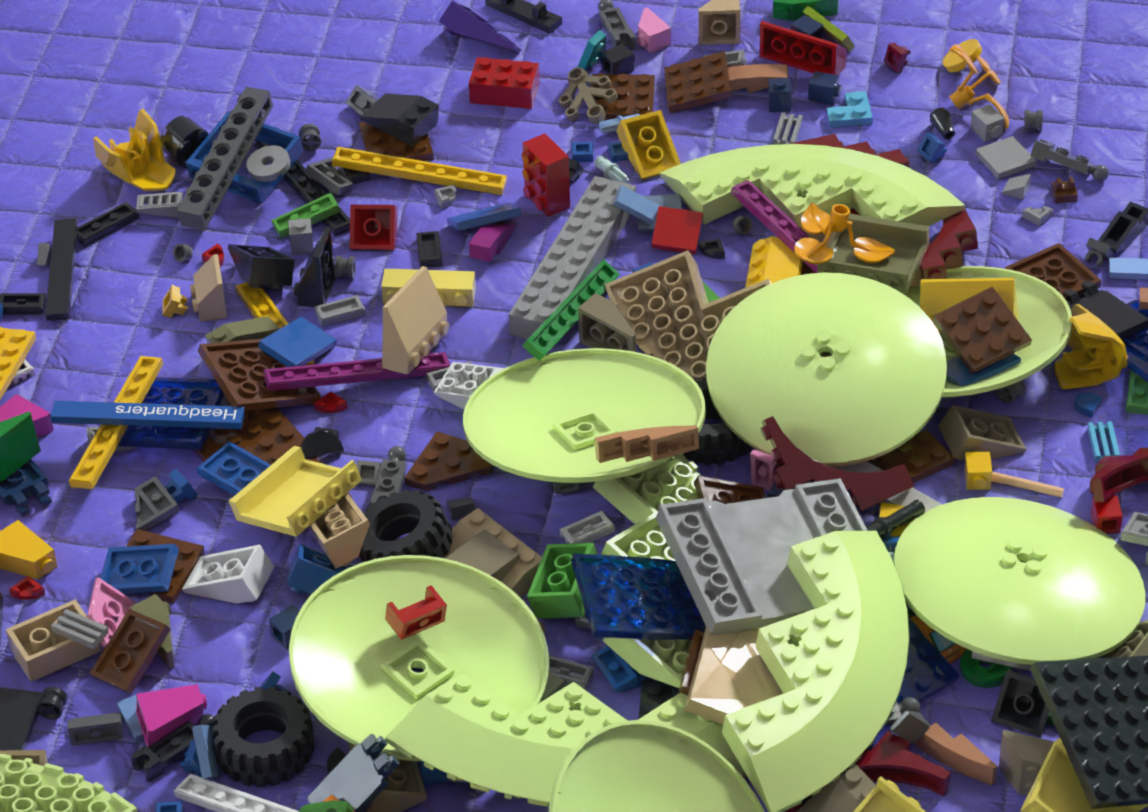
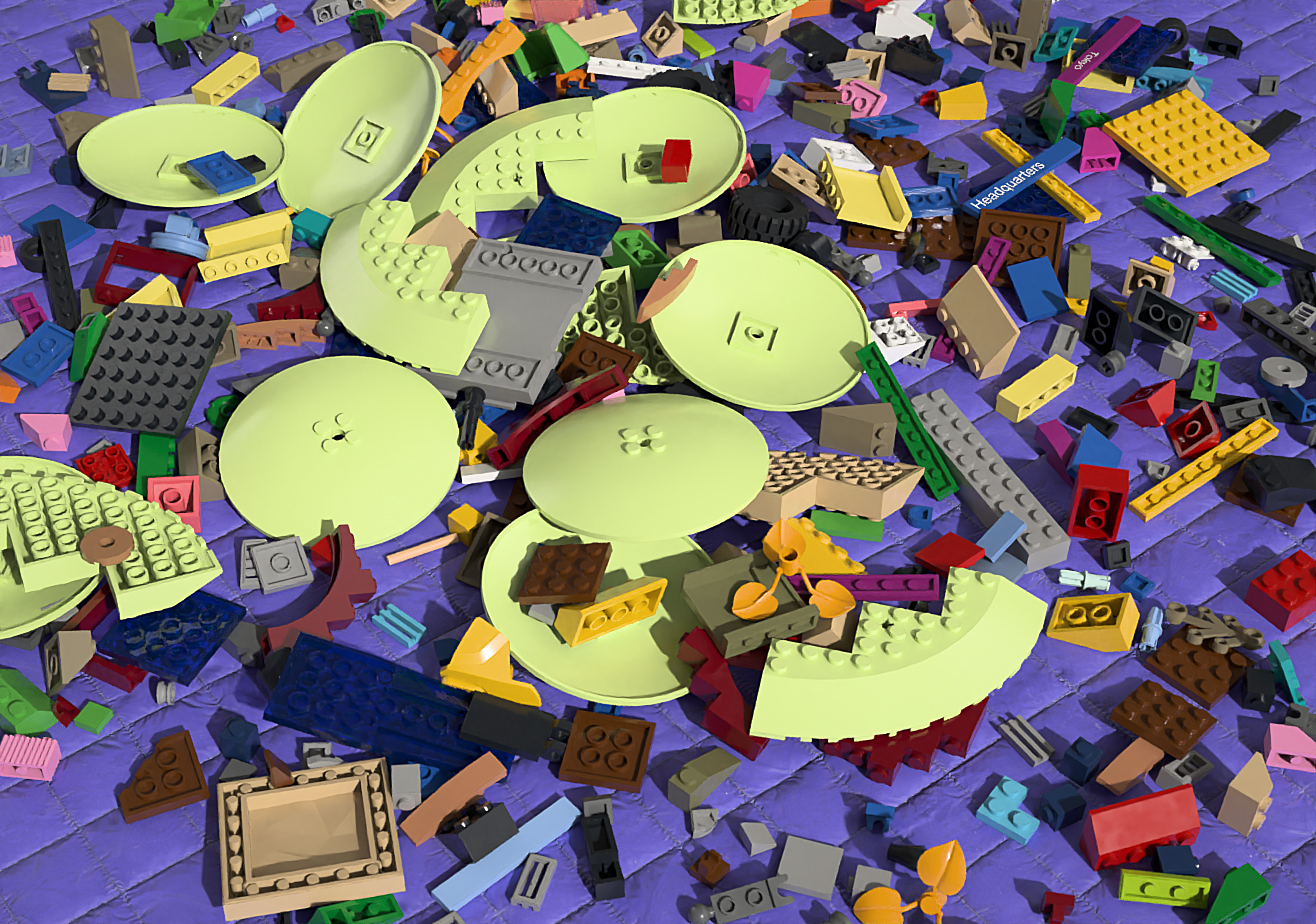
camera: 130 degrees right, 0 degrees up
dark grey slope [890,711,930,744] -> none
none -> olive slope [668,747,741,815]
none -> black brick [786,229,833,267]
none -> coral hinge [884,298,943,322]
none -> green plate [1142,194,1282,288]
none -> white hinge [1160,236,1216,270]
none -> red slope [1166,400,1221,460]
none -> medium azure tile [1209,269,1258,303]

